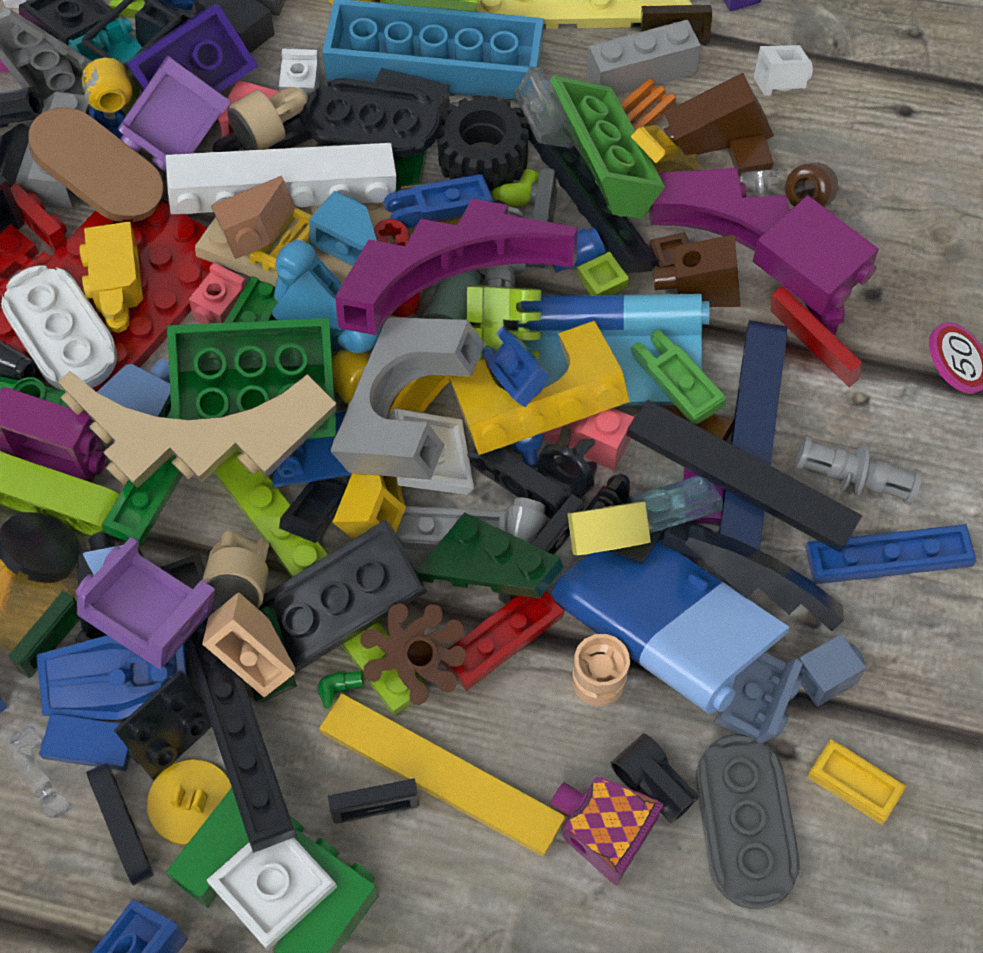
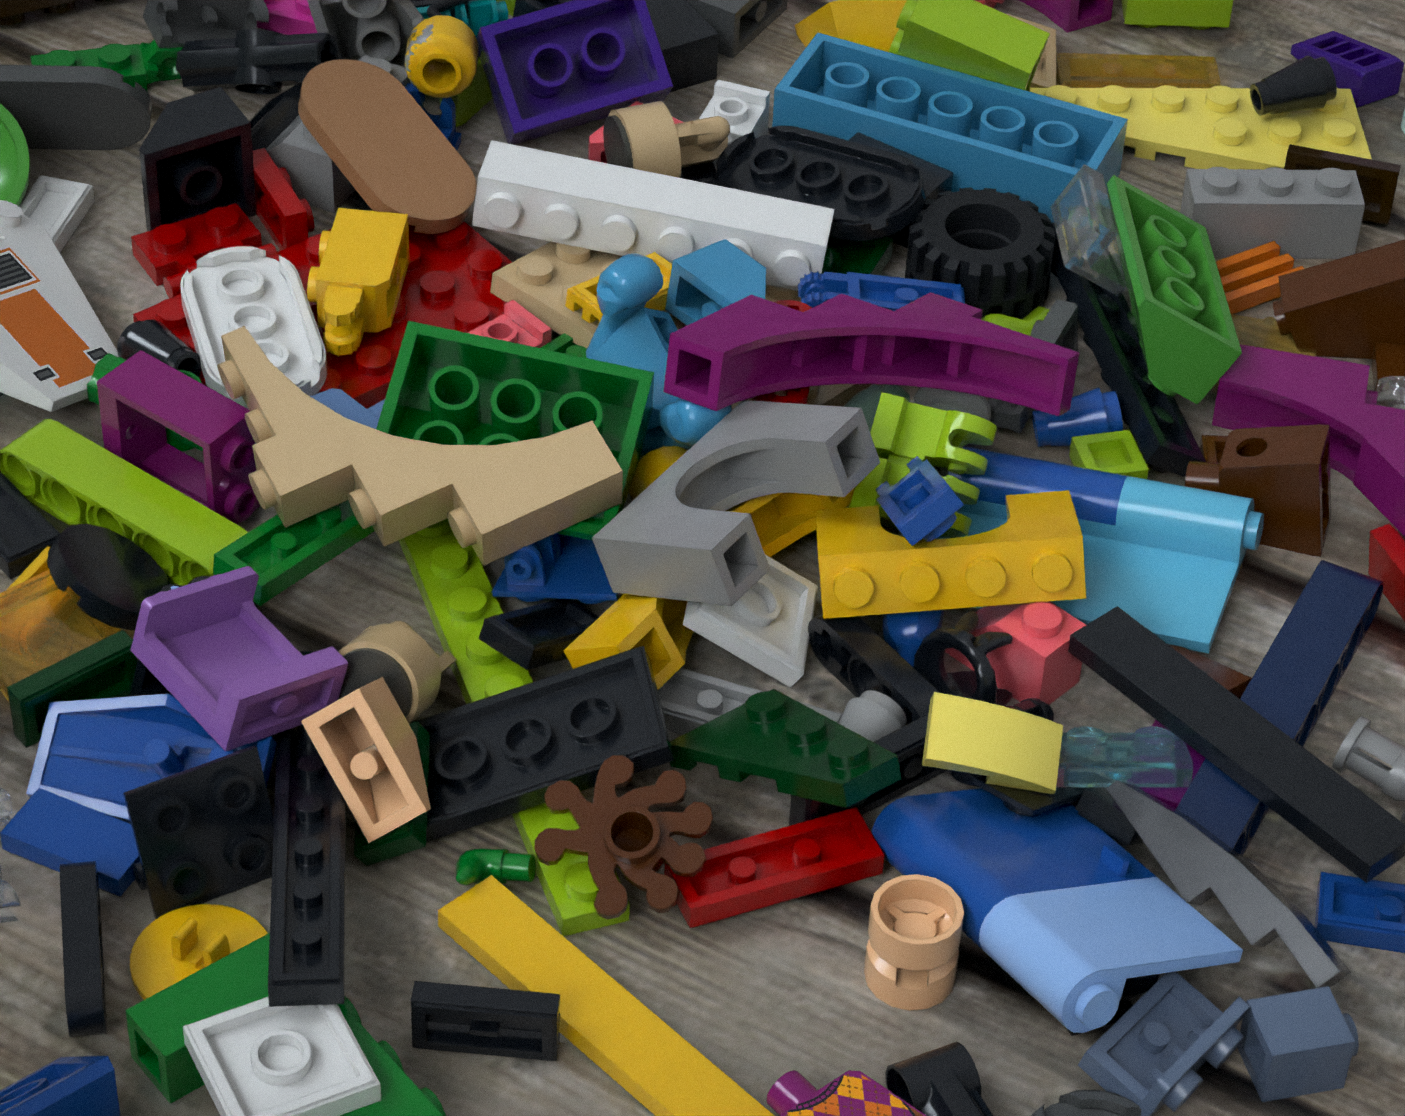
camera: 15 degrees right, 20 degrees down
medium lavender panel [118,56,231,172] -> none
nougat slope [211,175,295,259] -> none
yellow tile [630,125,680,163] -> none
bright green hinge [630,329,726,425] -> none

